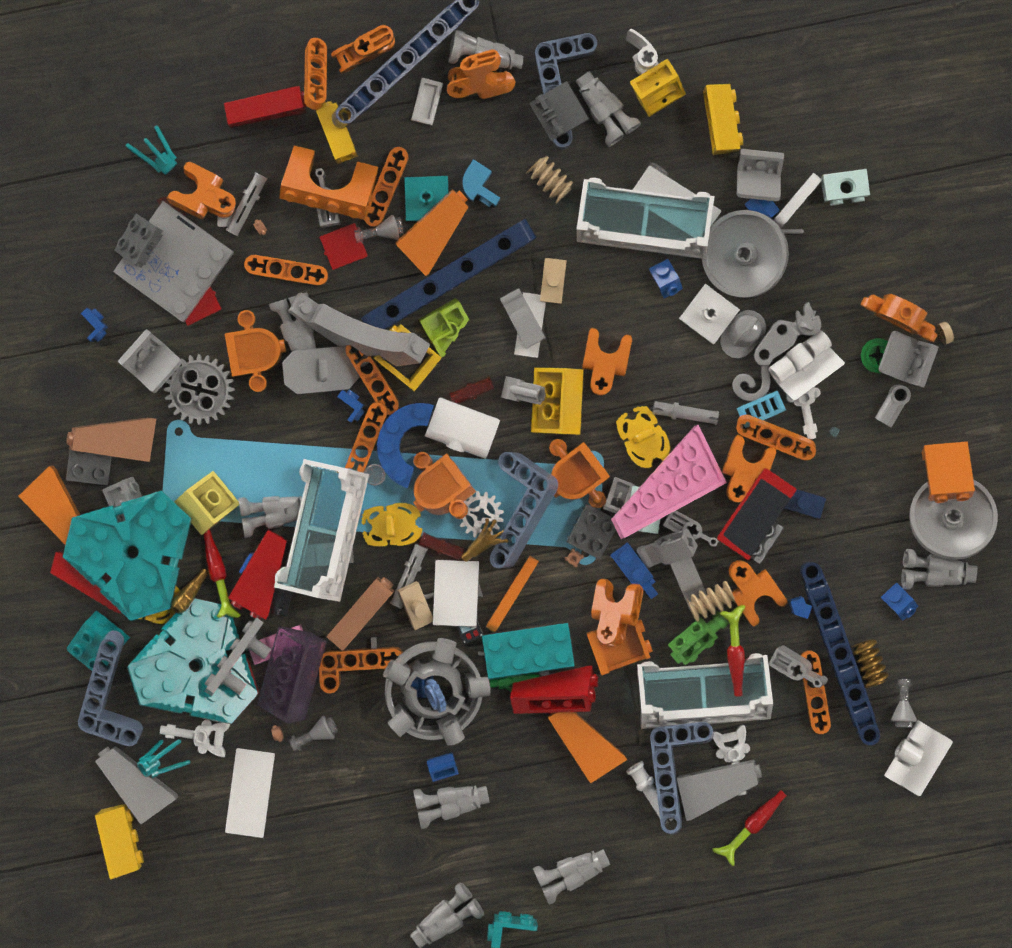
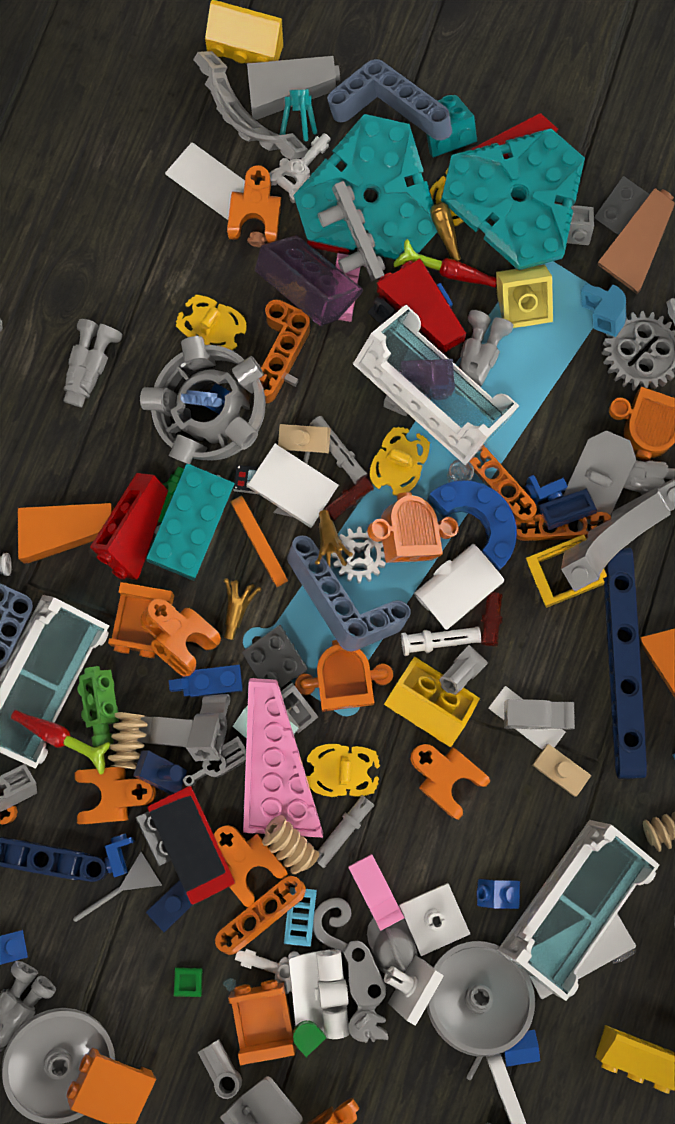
camera: 115 degrees right, 10 degrees down
orange slope [19,466,80,545] -> none
piece [289,716,338,751] -> none
nougat slope [327,577,395,651] -> none
lime slope [418,298,469,357] -> none
blue piece [427,752,459,782] -> none
nougat piece [565,548,584,567] -> none
light grey bracket [737,149,784,201] -> none
blue piece [788,596,812,619] -> none
green gear [860,338,888,373] -> none
none -> light grey piece [73,852,162,922]
none -> blue bracket [105,834,135,877]
none -> dark blue tile [133,751,187,795]
none -> green tile [174,967,203,997]
none -> yellow shield [176,295,246,350]
none -> light grey piece [193,51,308,160]
none -> pearl gold piece [224,578,261,640]
none -> orange piece [227,165,281,244]
none -> orange panel [228,980,297,1065]
none -> tan piece [262,815,319,874]
none -> green tile [293,1021,327,1057]
none -> bright pink piece [348,854,404,931]
none -> white tile [384,955,444,1026]
none -> clear purple arch [399,359,455,400]
none -> white pin [401,627,481,656]
none -> dark blue tile [539,488,597,530]
none -> dark azure brick [581,284,626,337]

